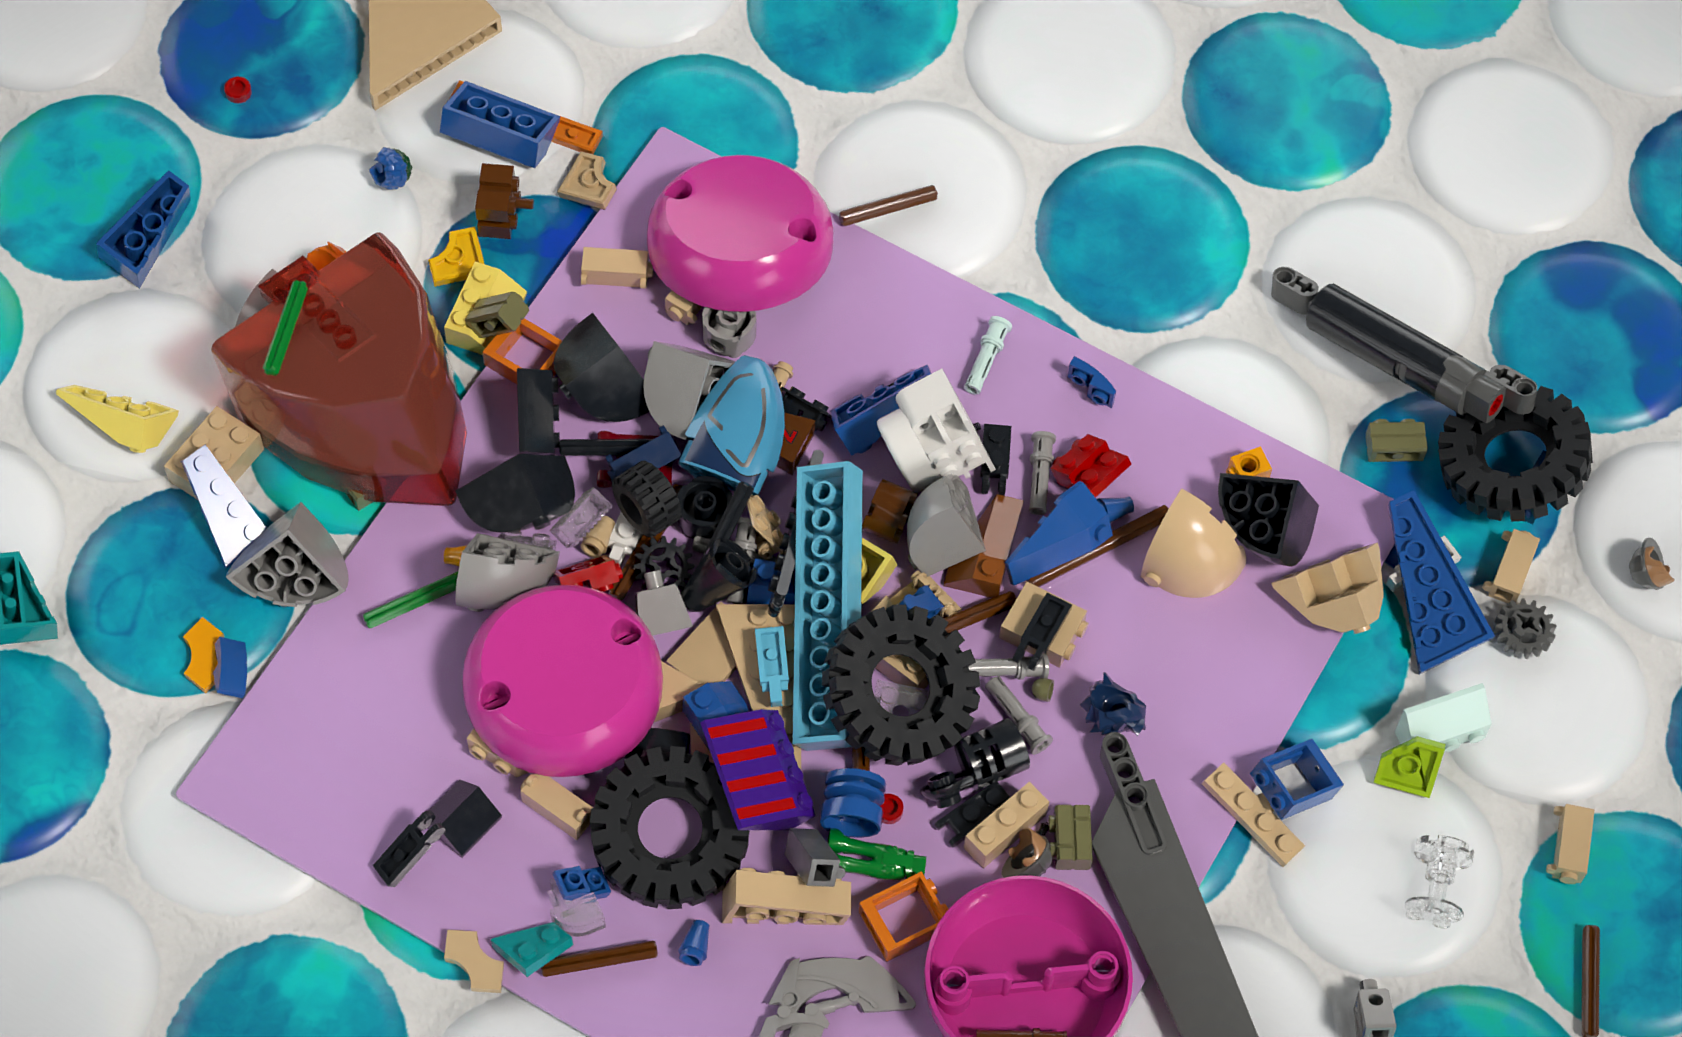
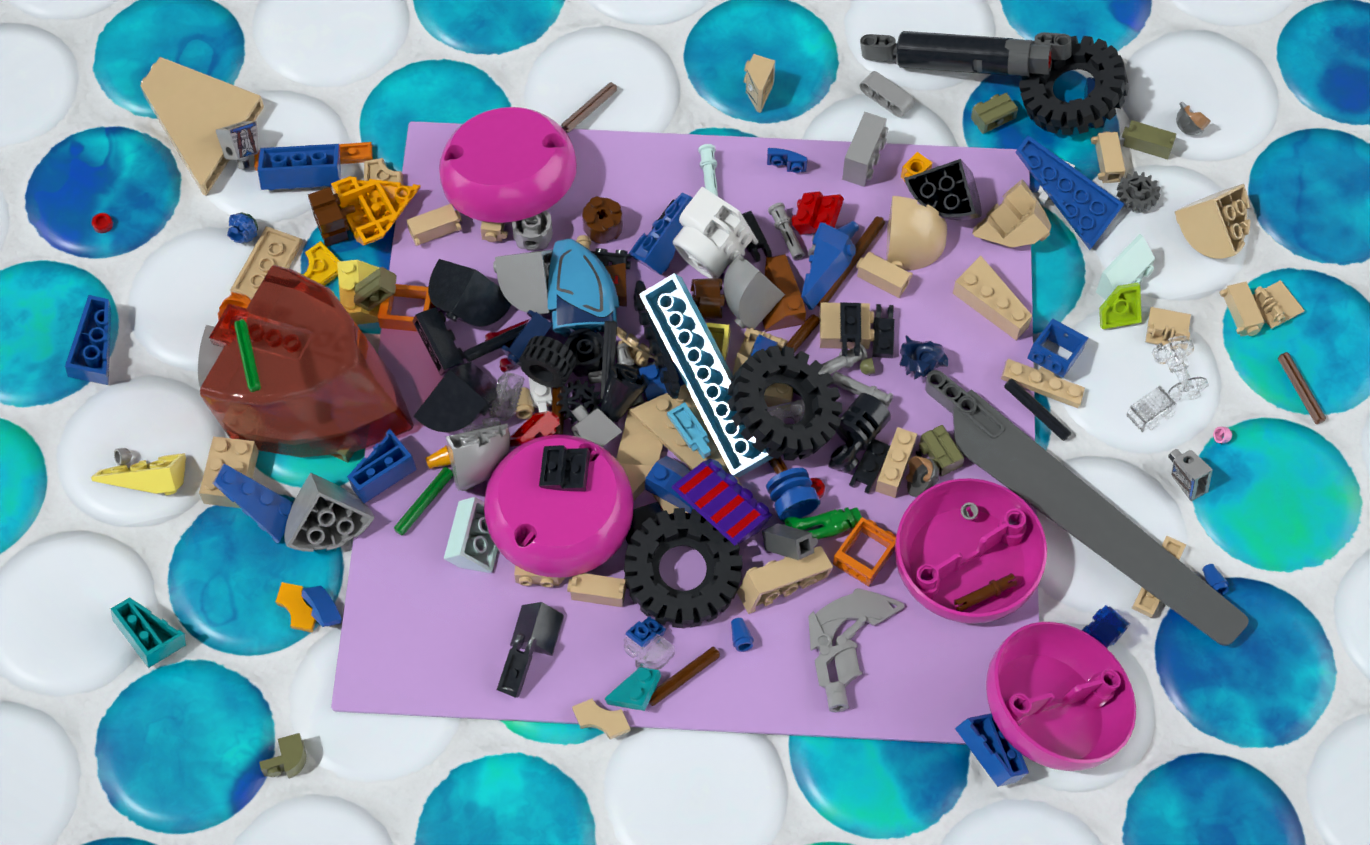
camera: 25 degrees left, 0 degrees up
none -> light grey hinge [114,448,132,465]
none -> light grey torso [216,121,259,169]
none -> tan tile [230,226,303,306]
none -> olive brick [259,733,306,779]
none -> light orange wedge [331,176,421,245]
none -> blue wedge [347,429,417,504]
none -> light aqua slope [444,497,498,573]
none -> black slope [539,445,590,491]
none -> reddish brown brick [582,196,623,244]
none -> tan slope [744,54,775,113]
none -> light grey brick [842,112,889,187]
none -> tan brick [856,252,913,298]
none -> light grey beam [859,71,915,118]
none -> black hinge [872,304,895,358]
none -> tan wedge [953,255,1032,340]
none -> light grey hinge [961,502,978,520]
none -> black axle [1004,378,1071,441]
none -> olive brick [1121,120,1176,160]
none -> clear brick [1126,386,1177,433]
none -> tan hinge [1145,307,1191,350]
none -> tan brick [1175,183,1250,259]
none -> bright pink hinge [1213,427,1232,443]
none -> tan hinge [1253,280,1304,329]

